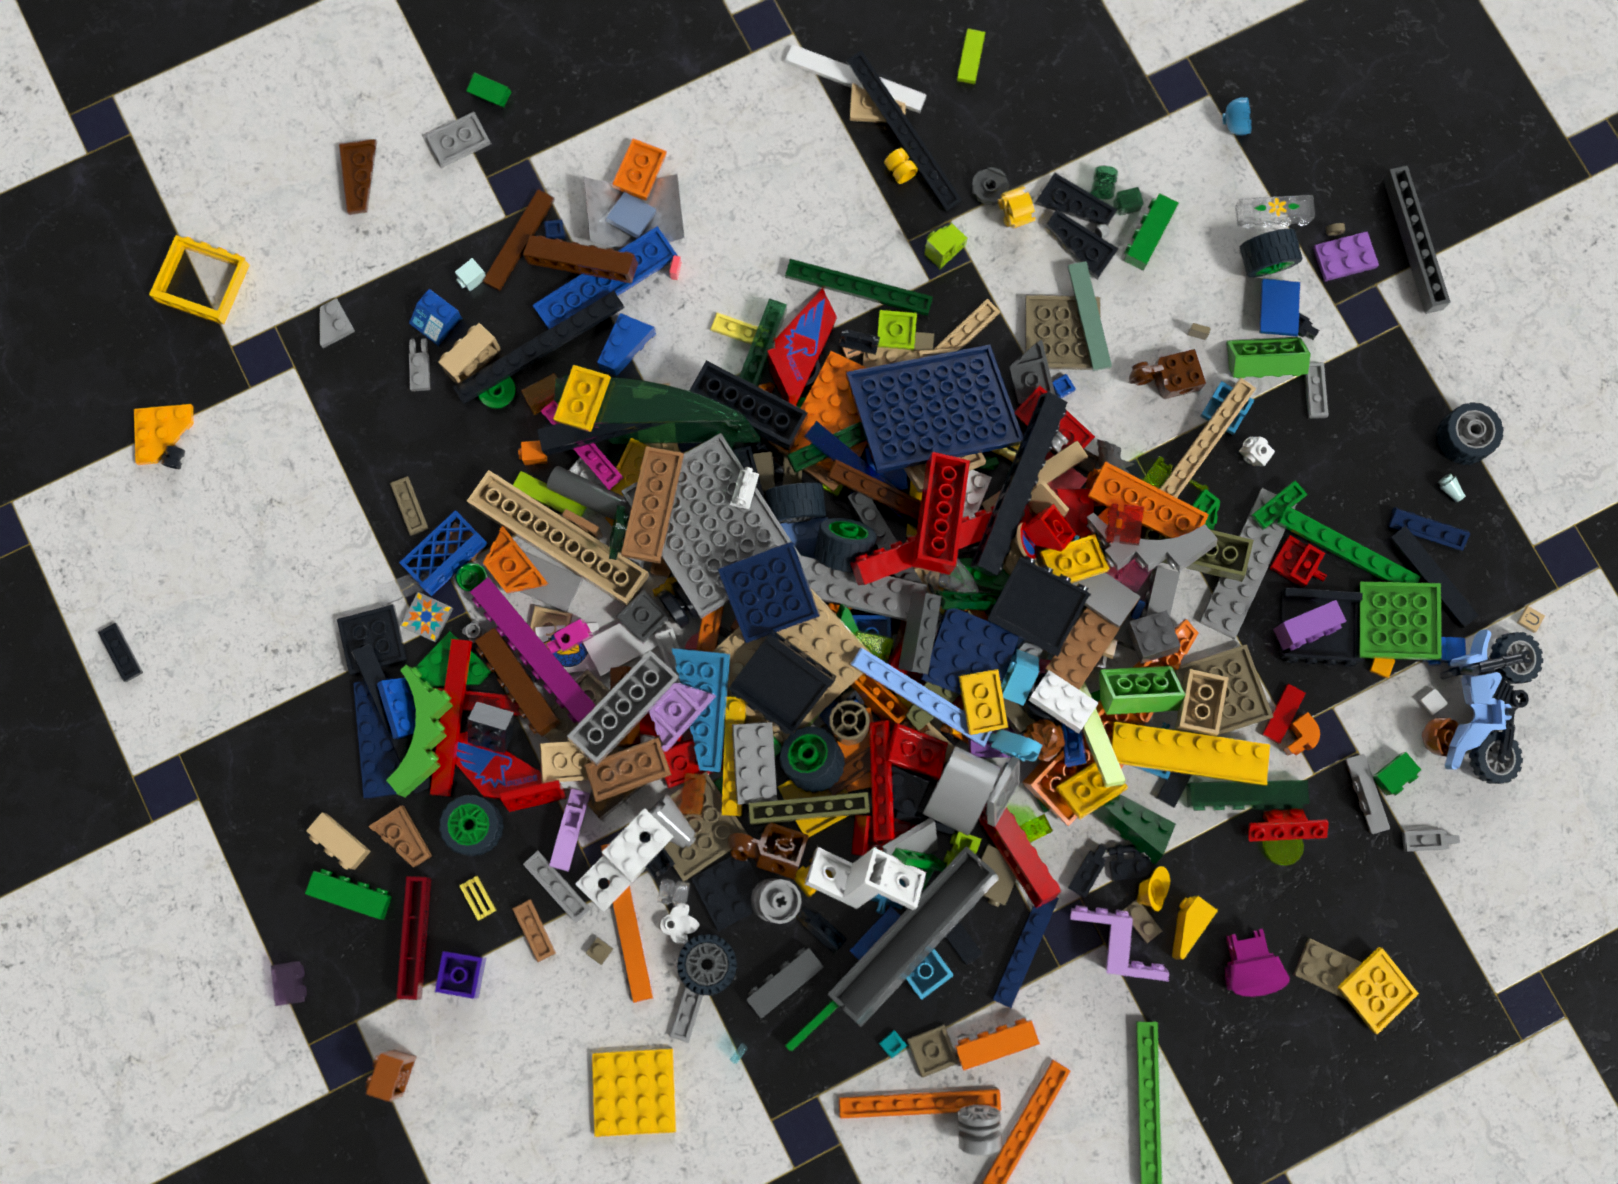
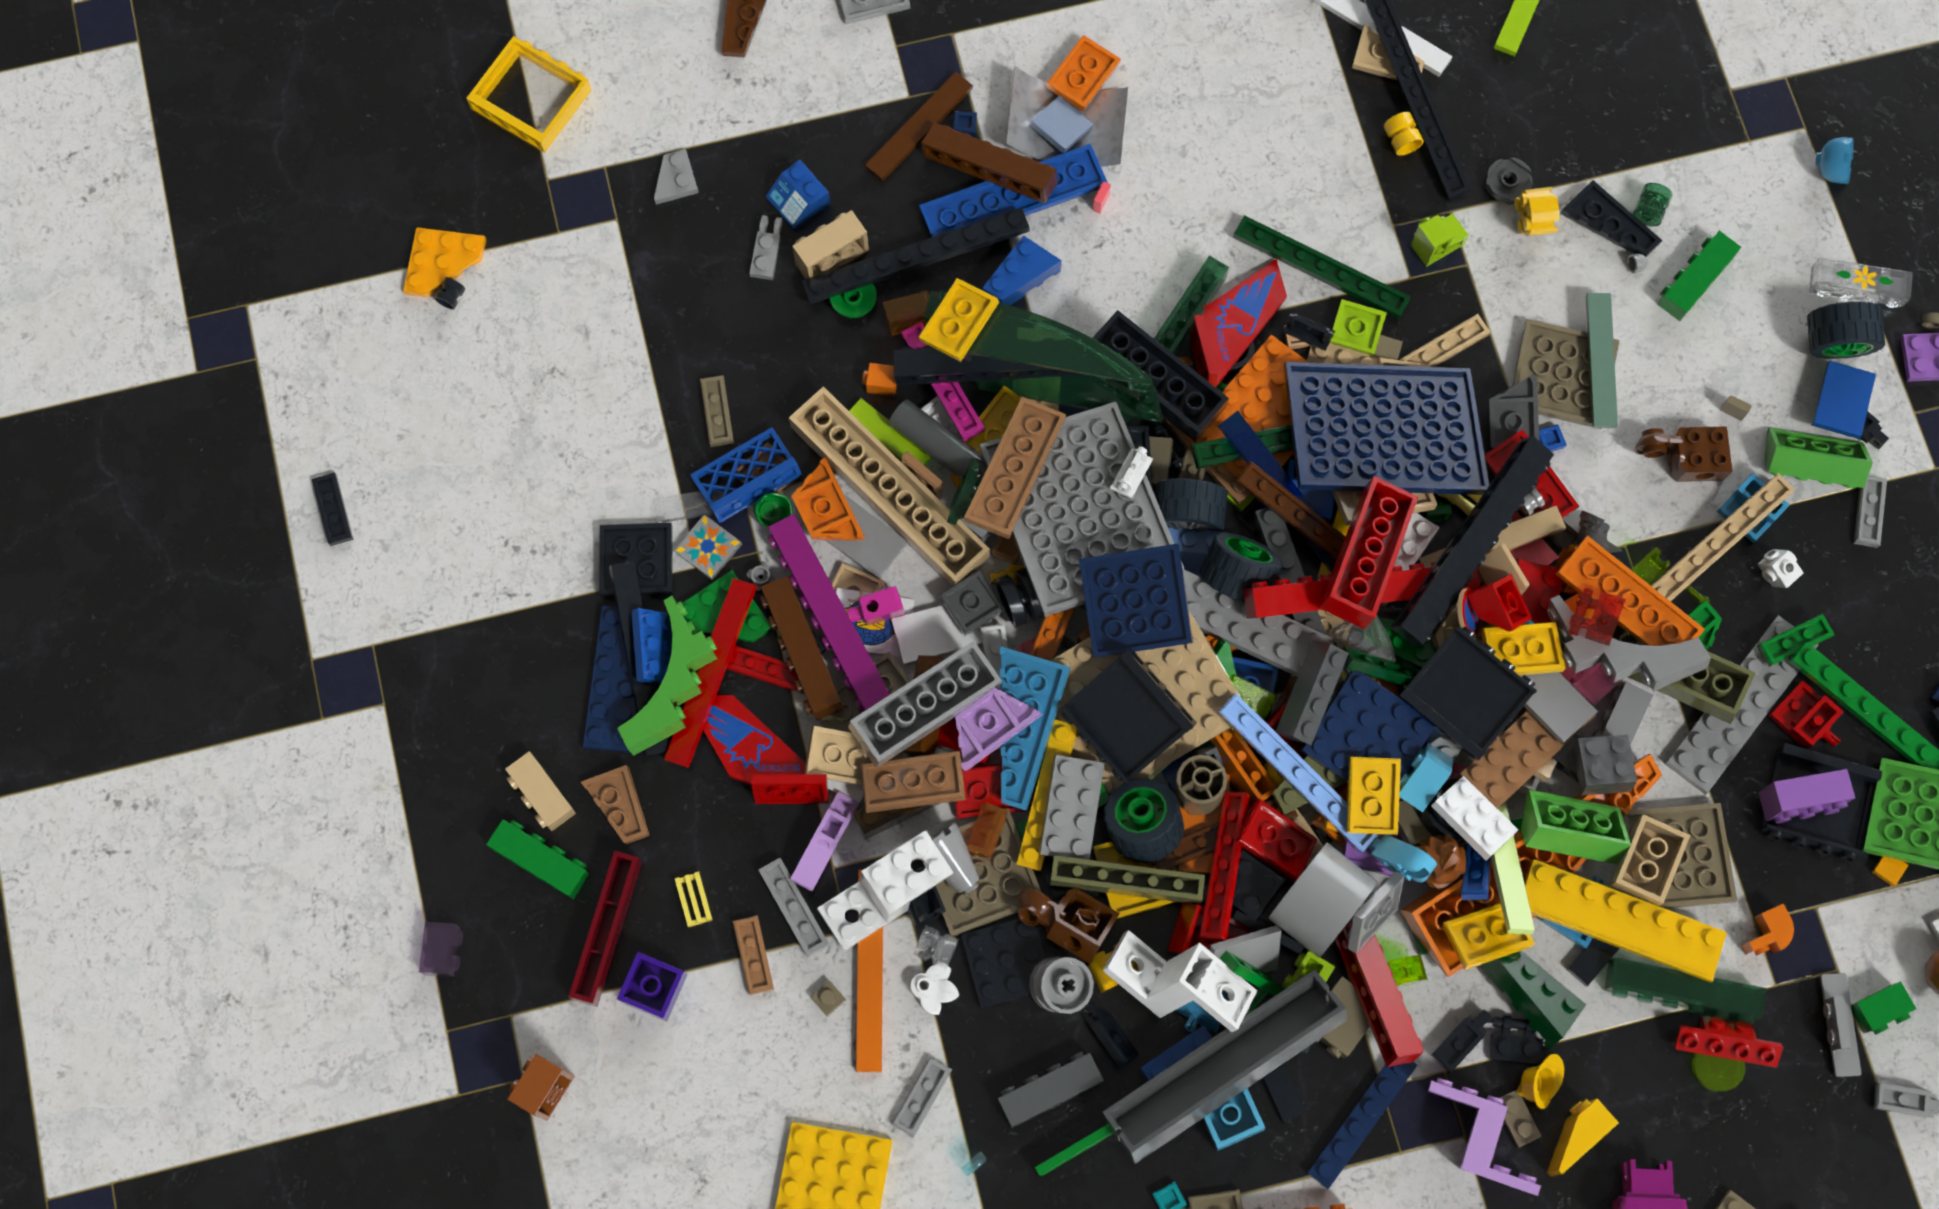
camera: 15 degrees right, 5 degrees down
wheel [439,795,504,856] -> none
light aqua brick [455,258,486,291] -> none
black brick [468,701,514,753] -> none
wheel [677,934,737,996] -> none
light yellow tile [710,312,769,349] -> none
black wing [1046,209,1119,280] -> none
clear green brick [1113,187,1144,216] -> none
blue tile [1131,599,1145,619] -> none
red tile [1262,684,1306,744] -> none

